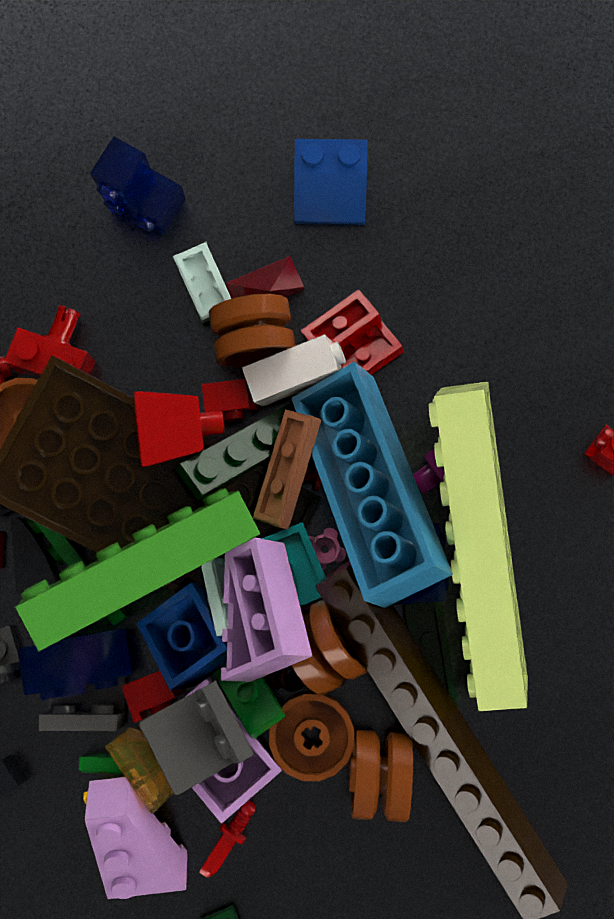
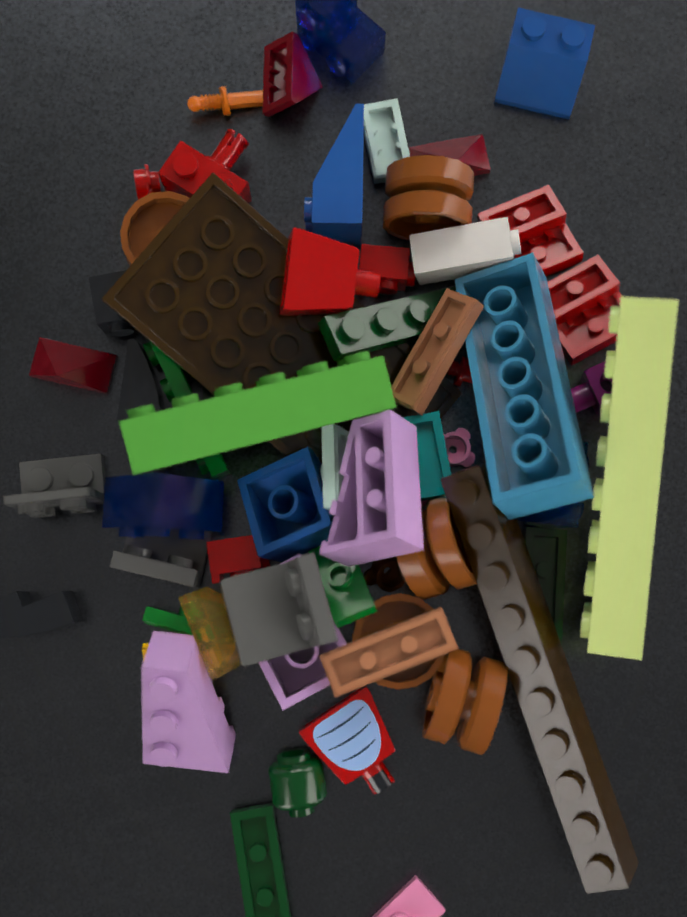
camera: 10 degrees right, 0 degrees up
red piece [199,801,256,877] -> none
none -> orange piece [187,86,263,116]
none -> dark red slope [262,31,323,117]
none -> dark green head [268,748,327,817]
none -> torso [299,685,396,795]
none -> blue slope [304,104,364,251]
none -> nougat tile [319,607,458,697]
none -> red slope [548,255,623,366]

